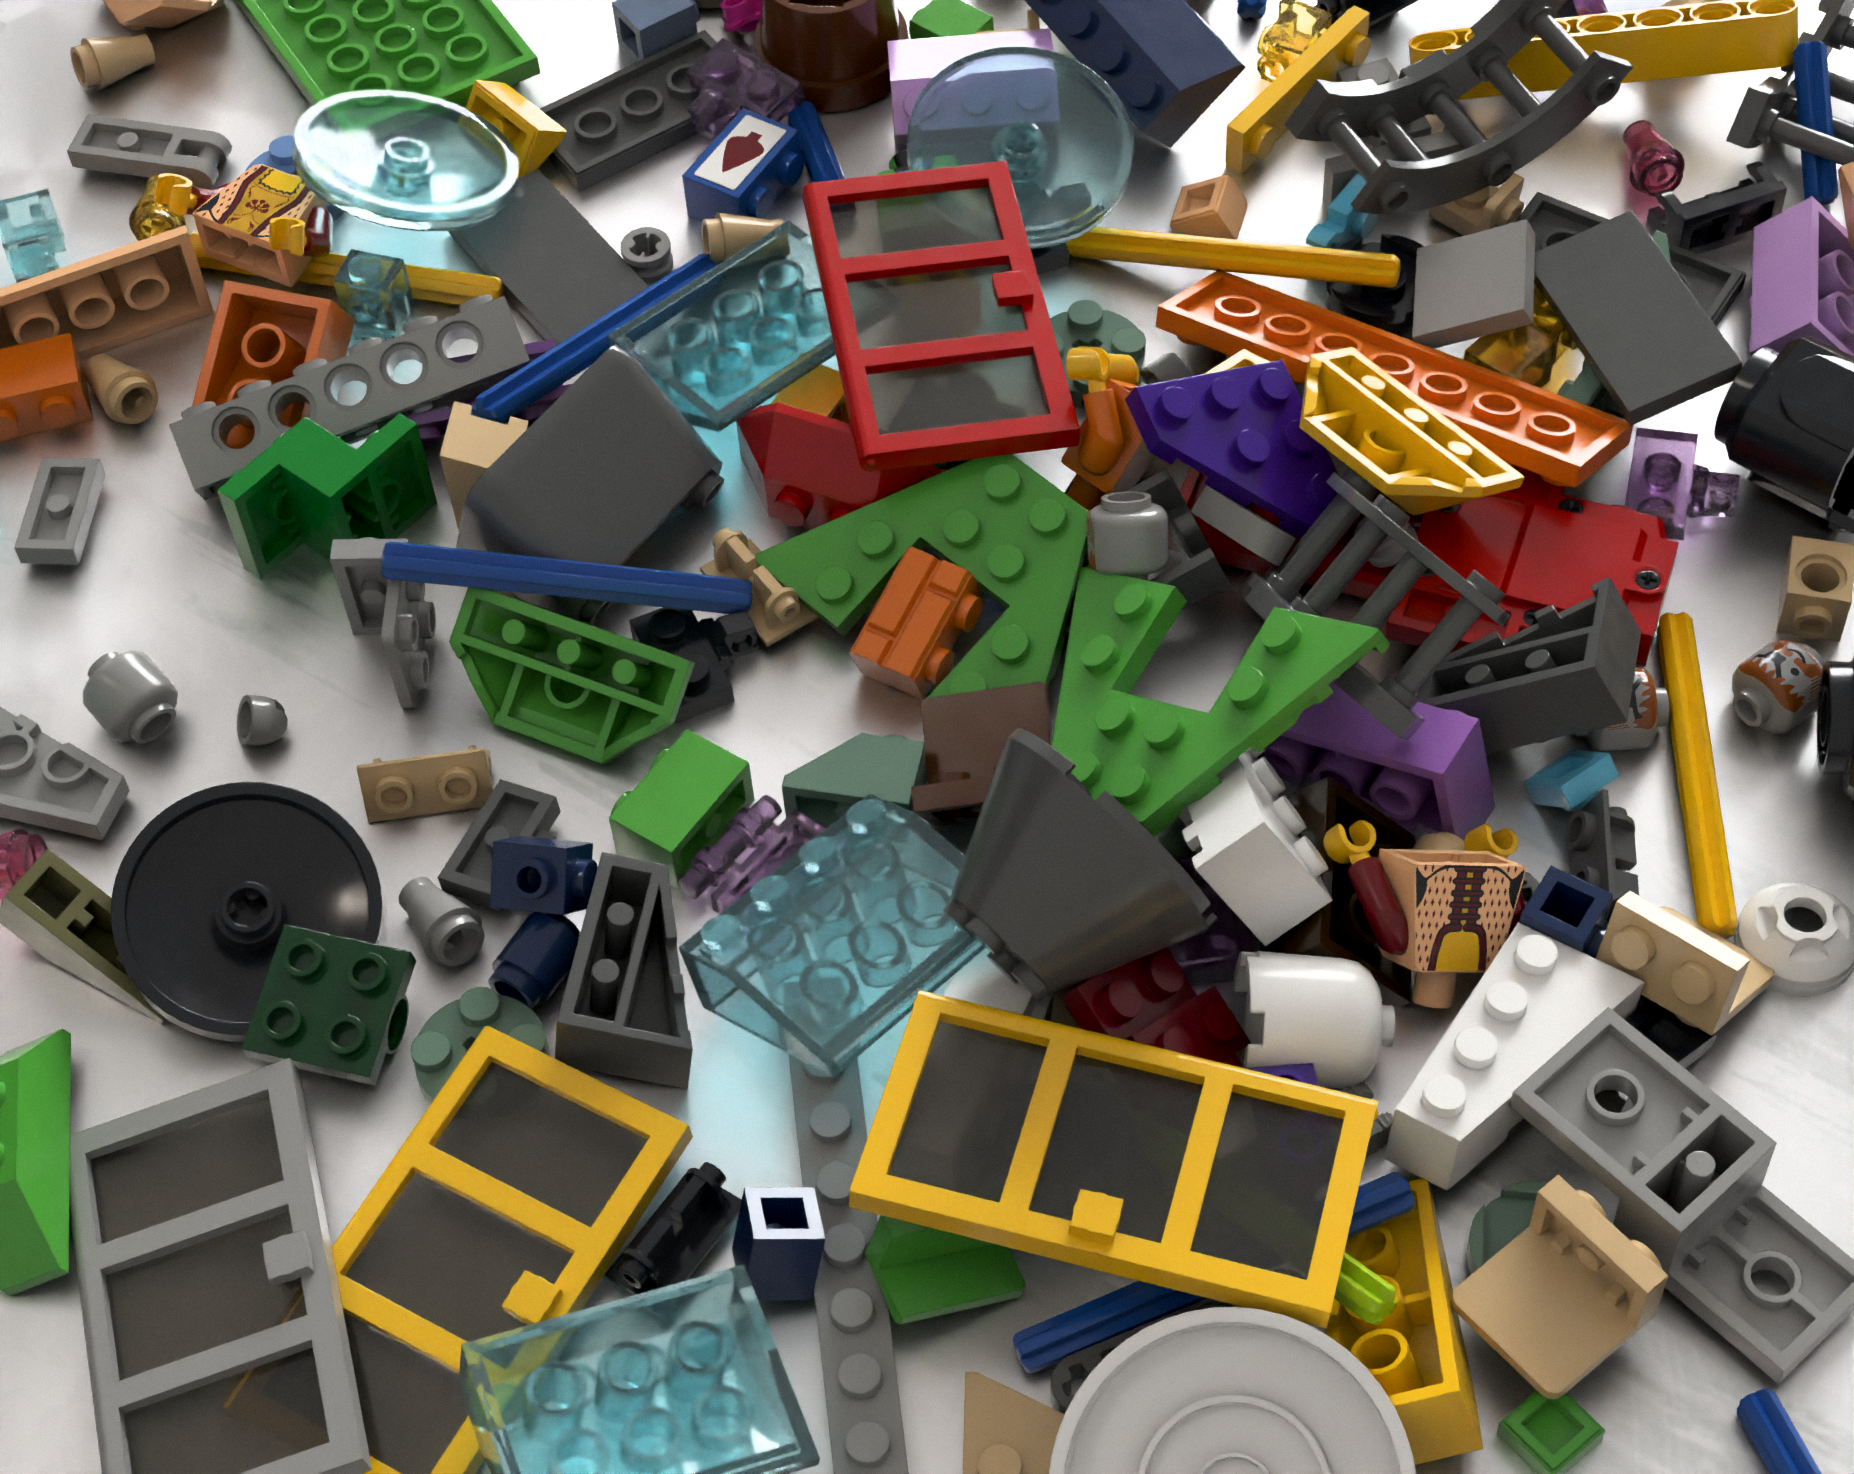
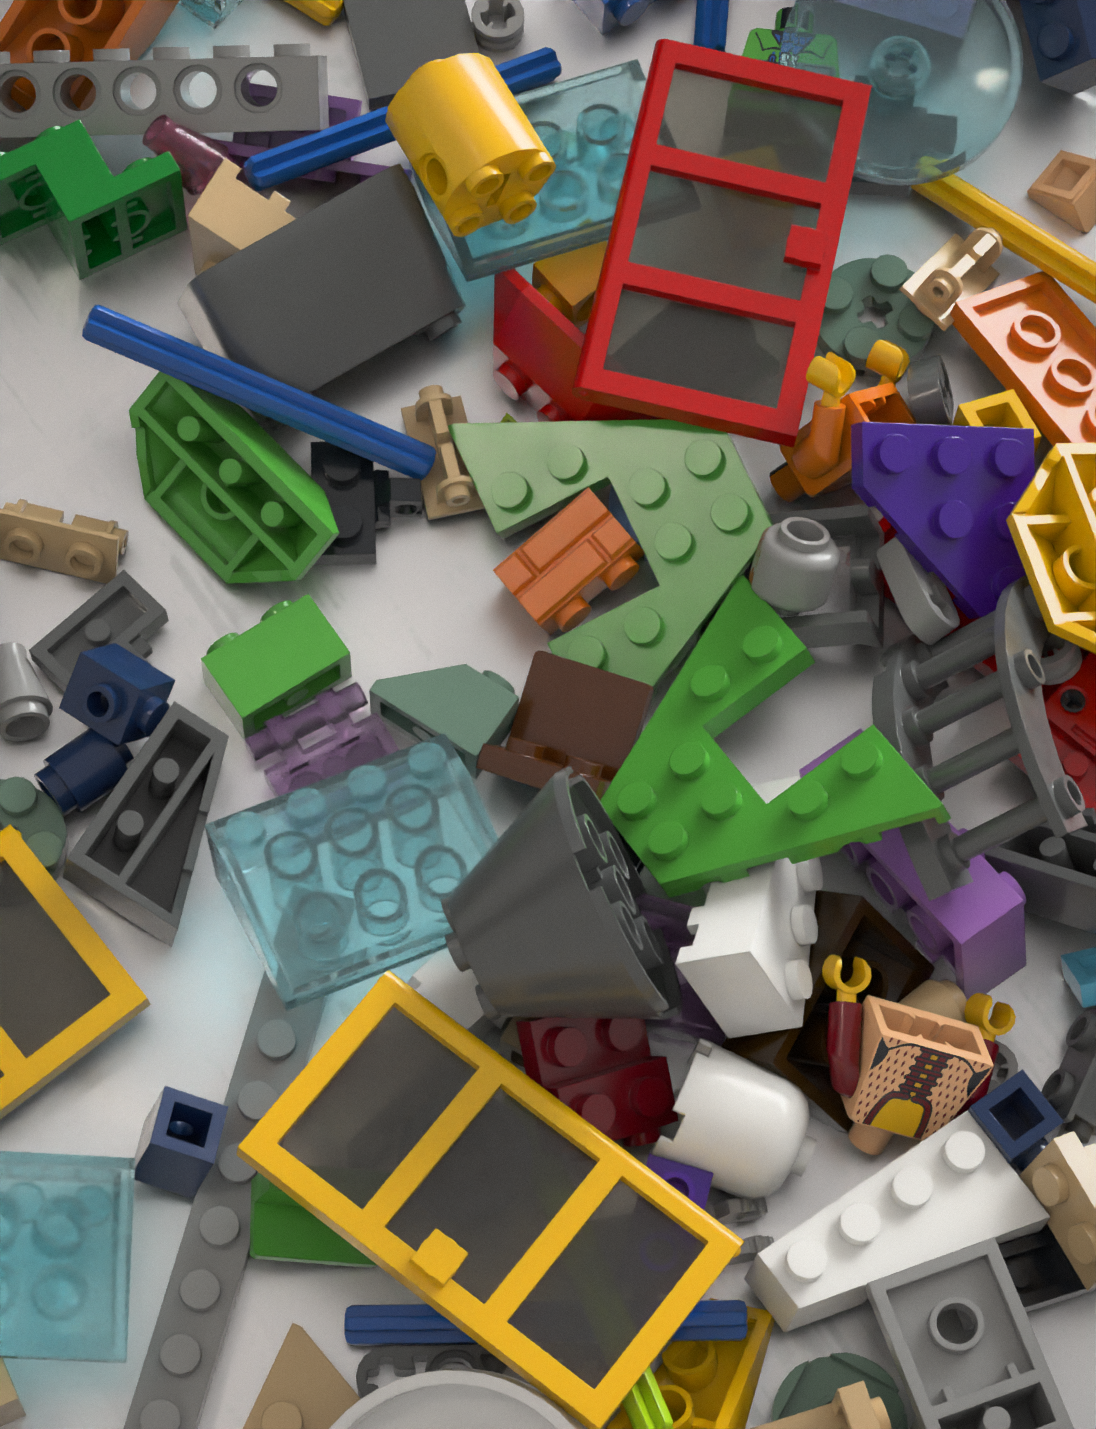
camera: 15 degrees right, 15 degrees up
light grey bracket [330,537,436,709] -> none
black hinge [605,1162,742,1312] -> none
tan cone [701,212,787,269] -> none
none -> clear pink cone [142,114,236,196]
none -> yellow cylinder [385,53,556,237]
none -> tan hinge [899,227,1003,331]

